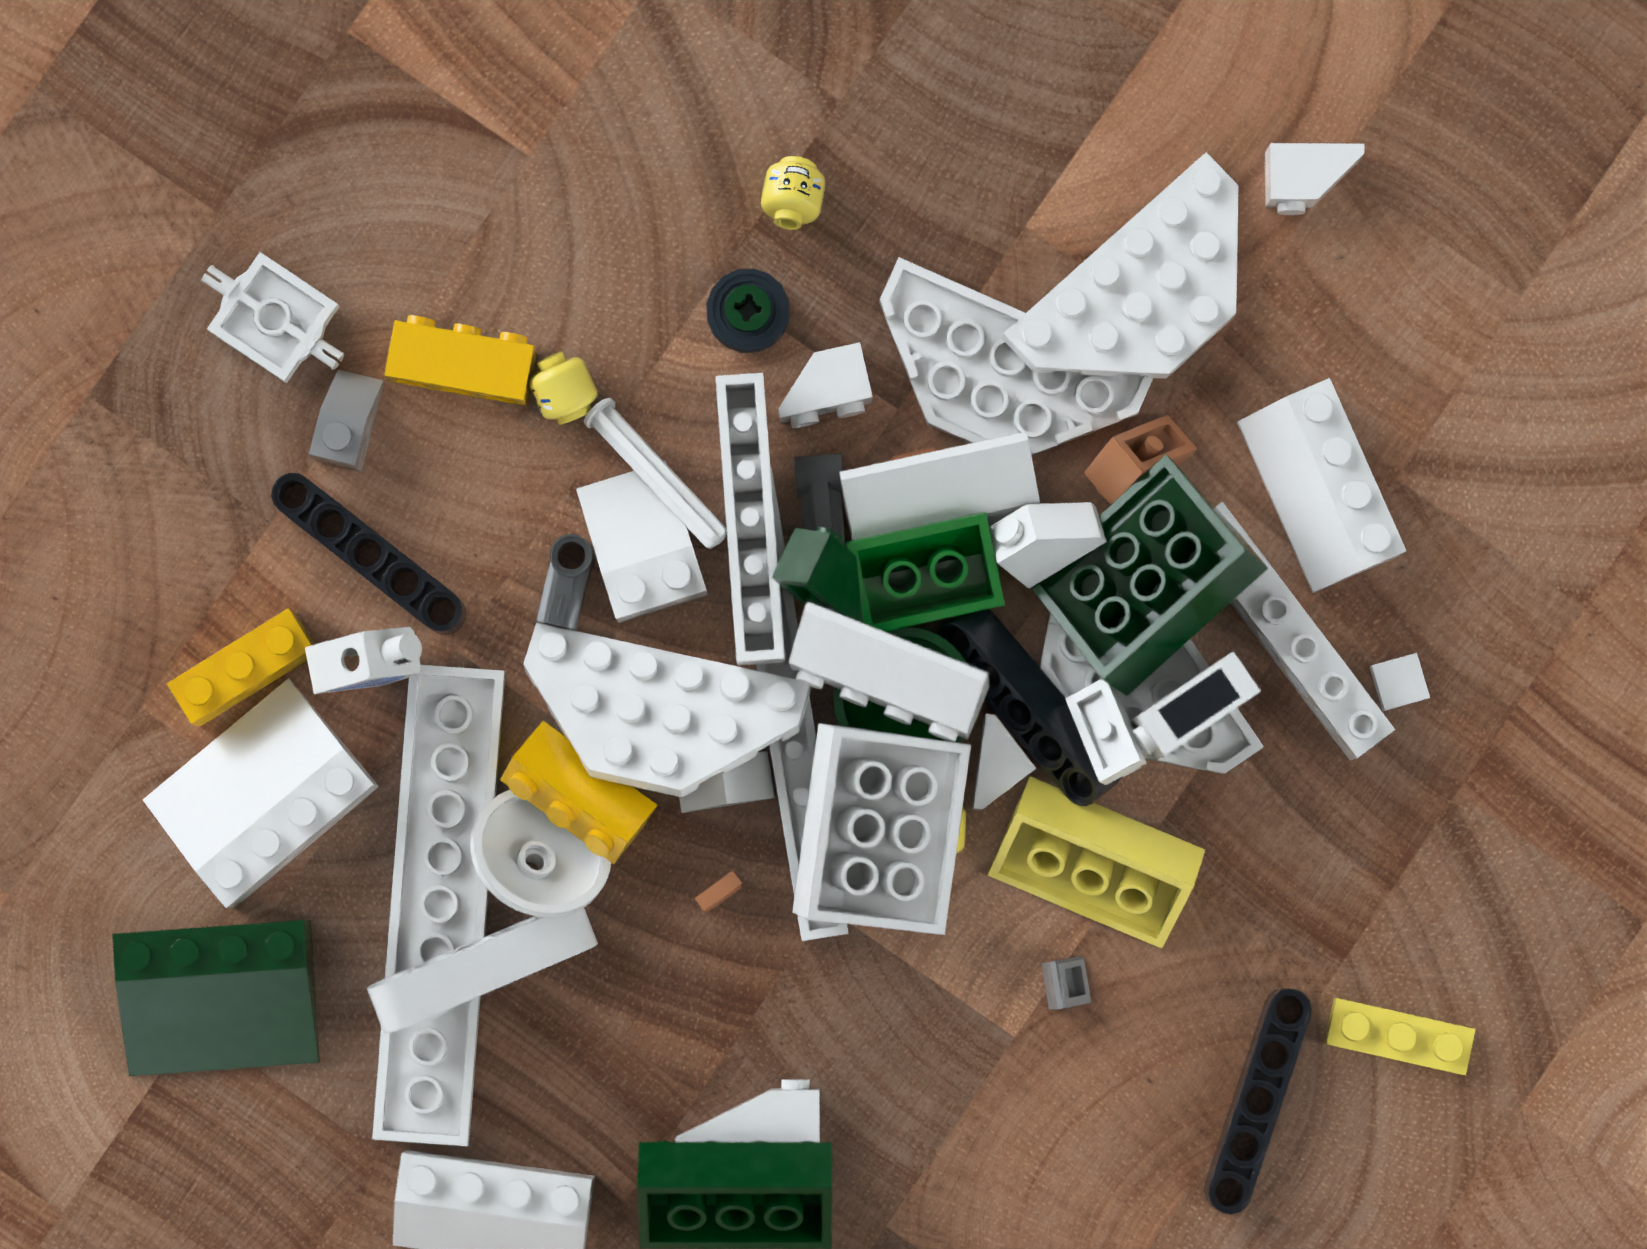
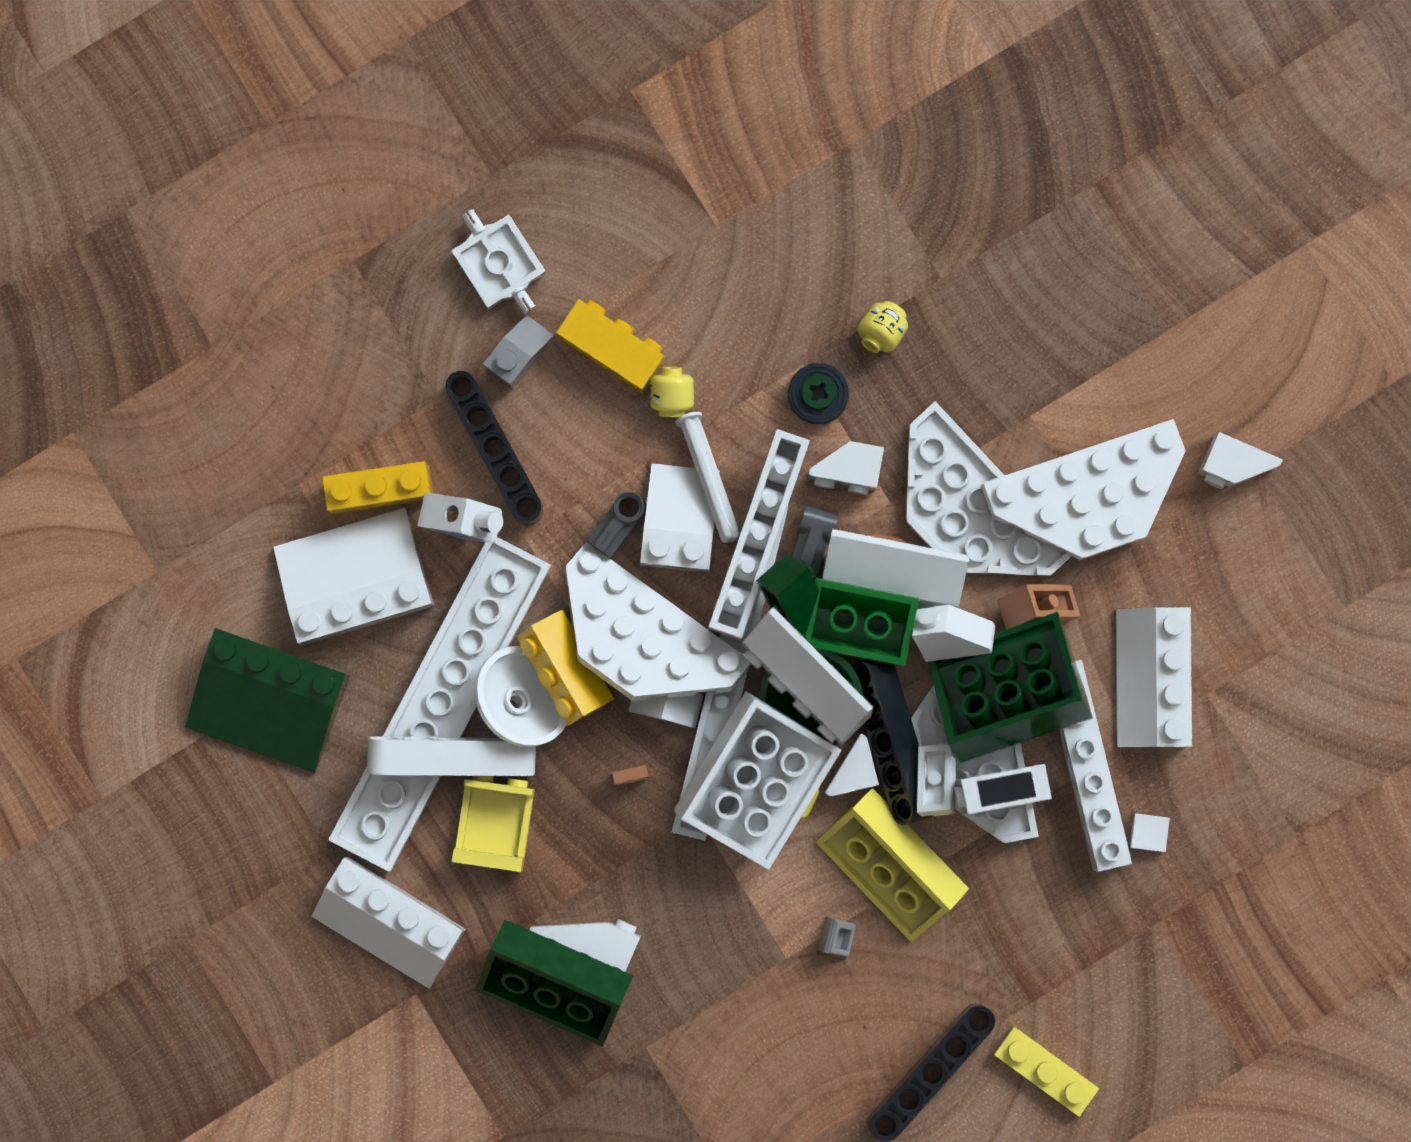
camera: 25 degrees right, 0 degrees up
none -> light yellow panel [452,776,535,872]

